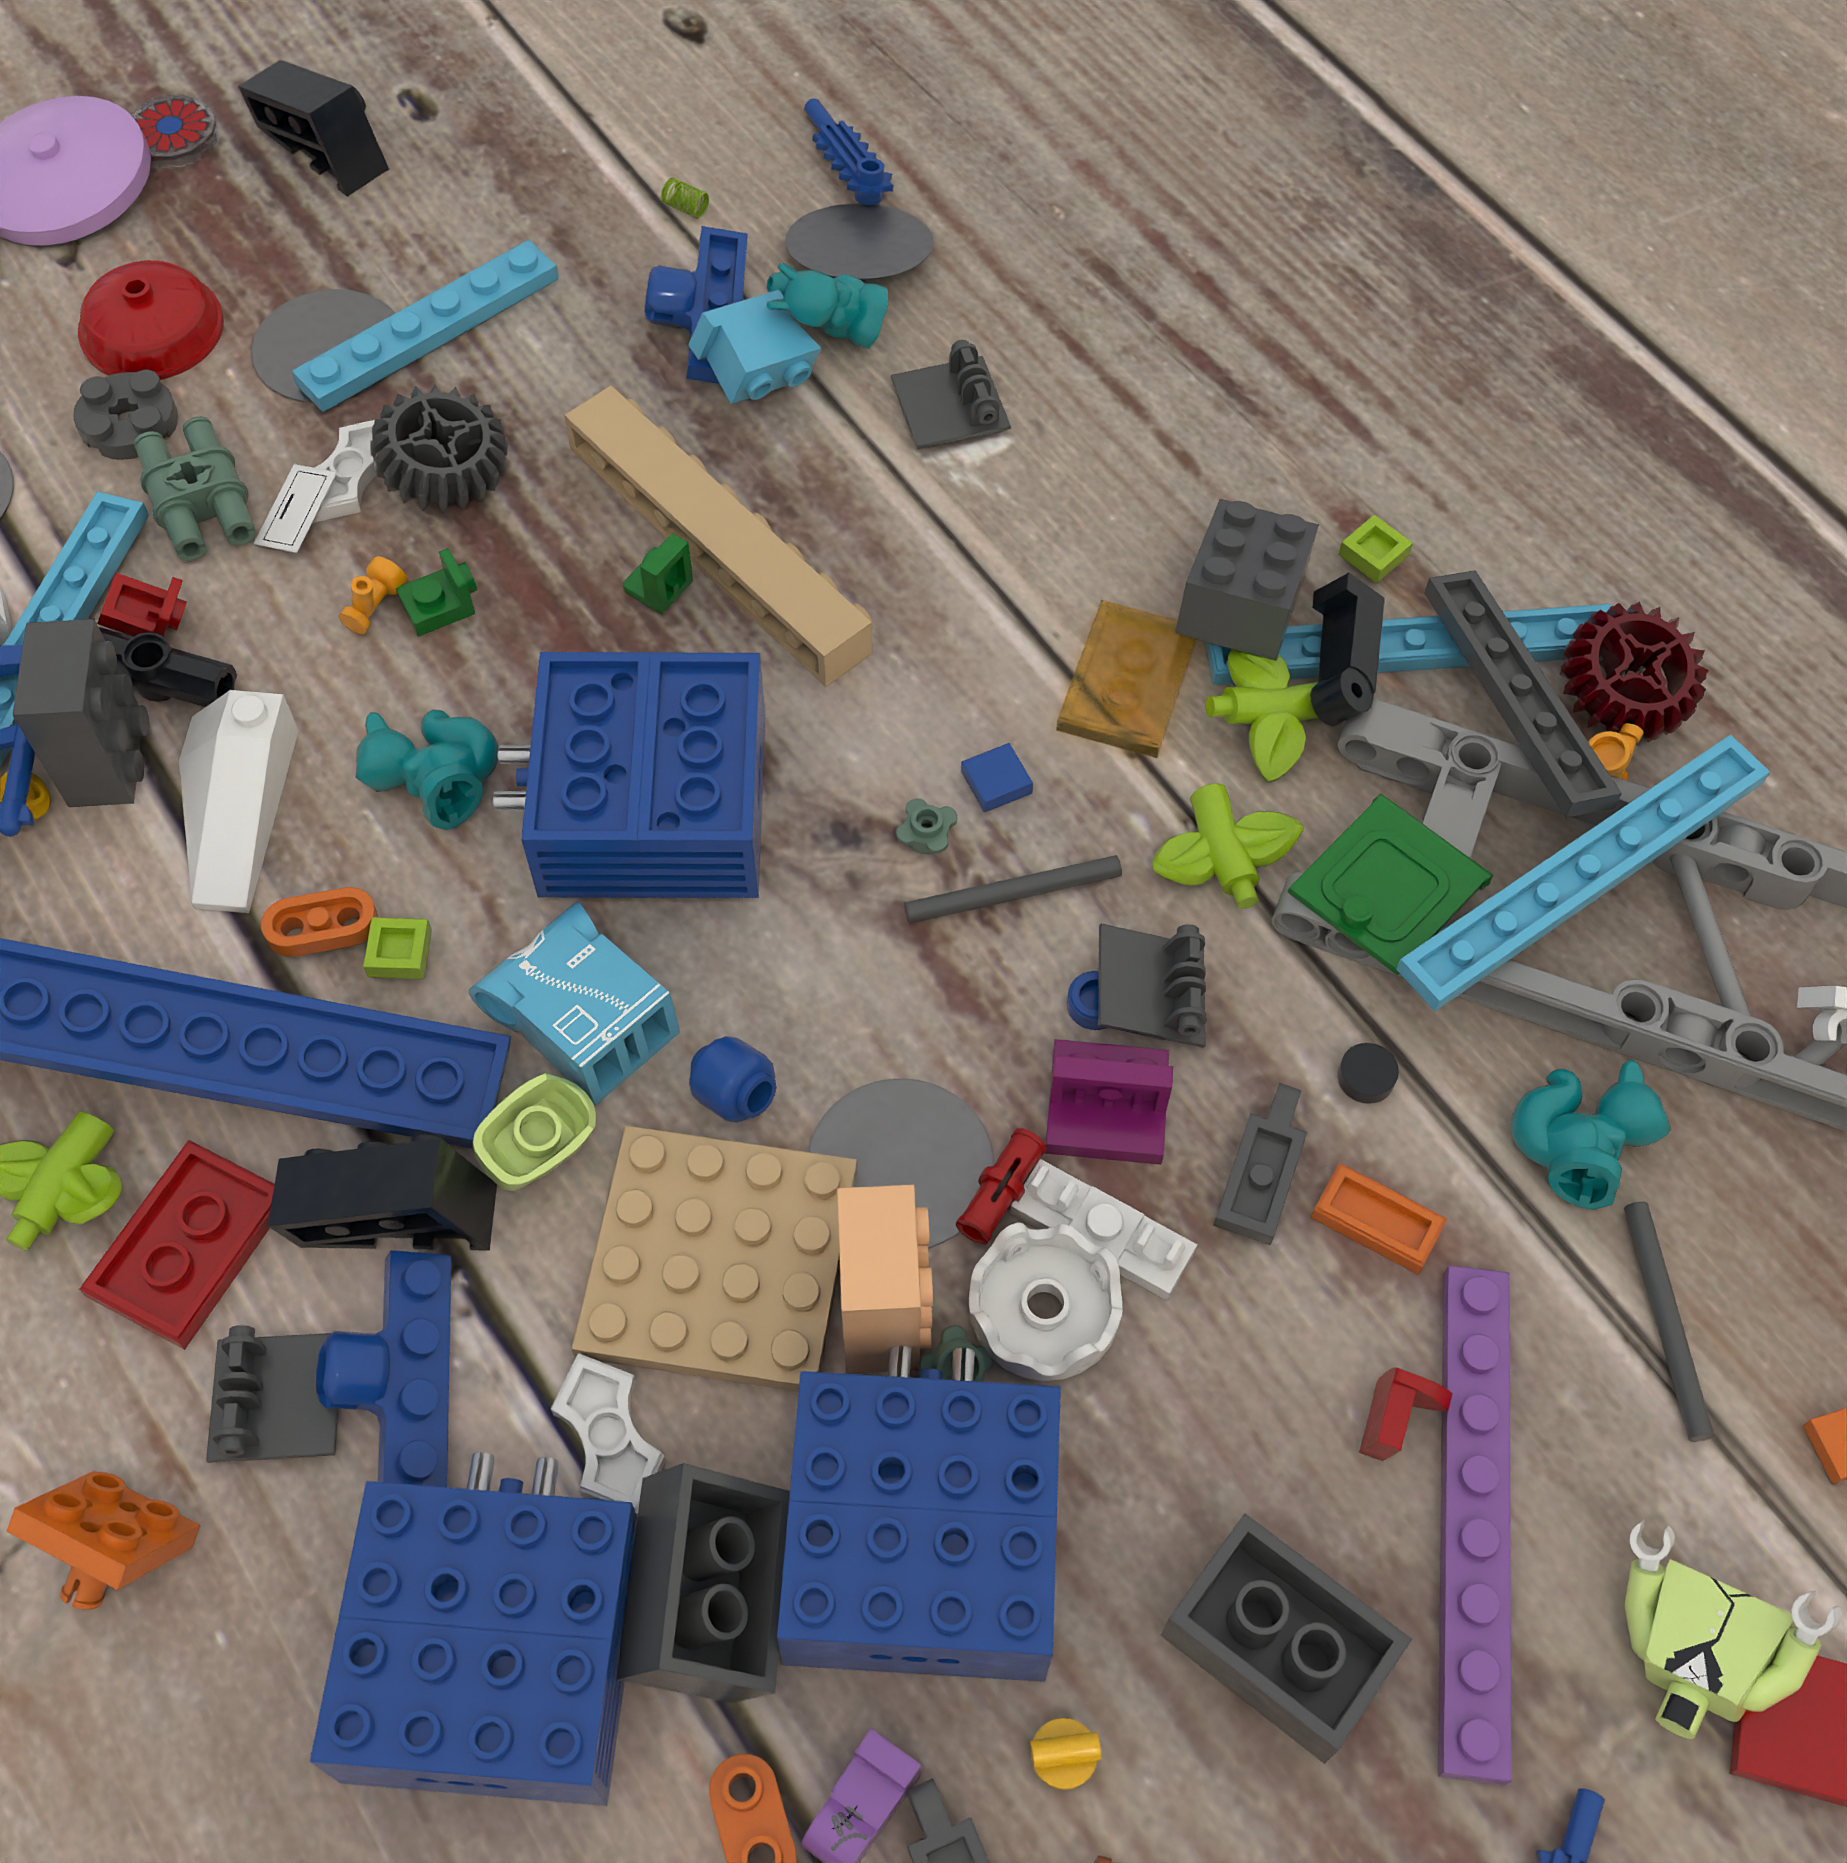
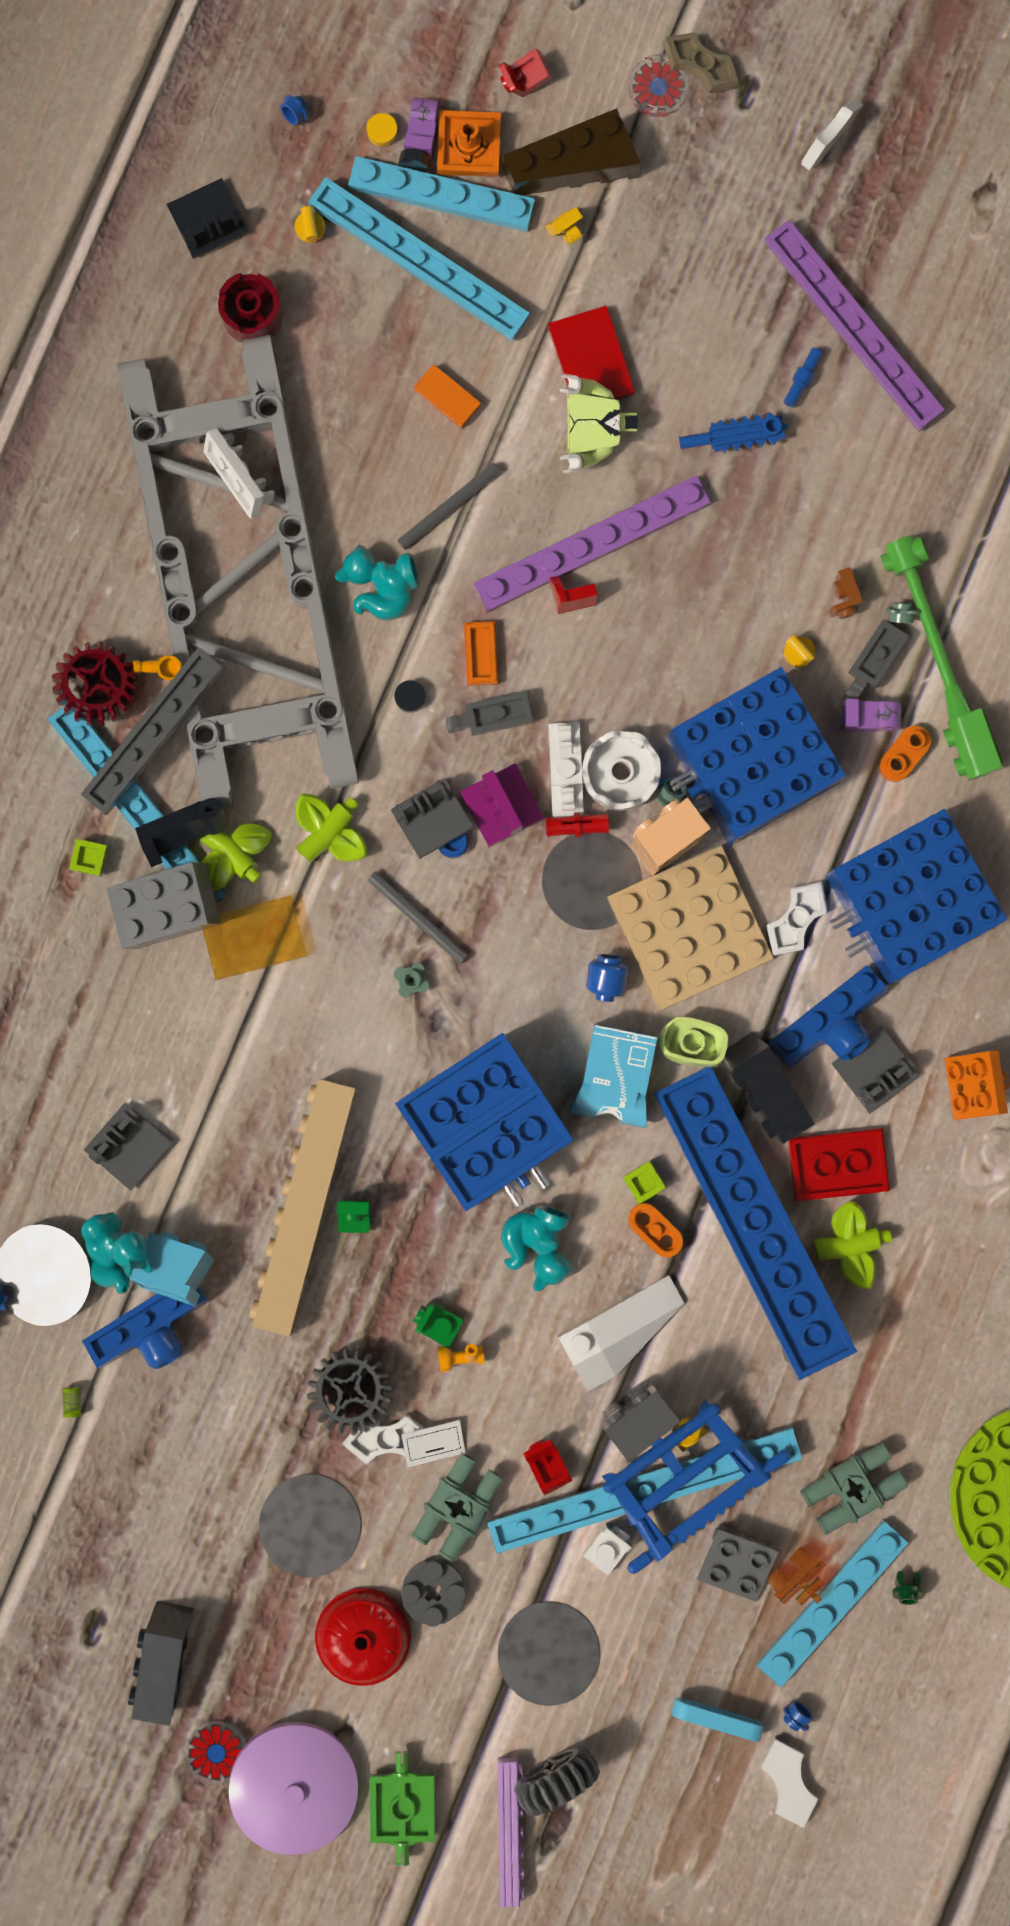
camera: 125 degrees left, 25 degrees up
black piece [99,627,237,707] -> none
medium azure plate [292,240,558,412] -> none
dark grey brick [617,1463,790,1703] -> none
blue tile [961,743,1033,813] -> none
dark grey brick [1160,1513,1412,1764] -> none
green container [1288,794,1493,976] -> none
medium azure plate [1396,734,1770,1011] -> none

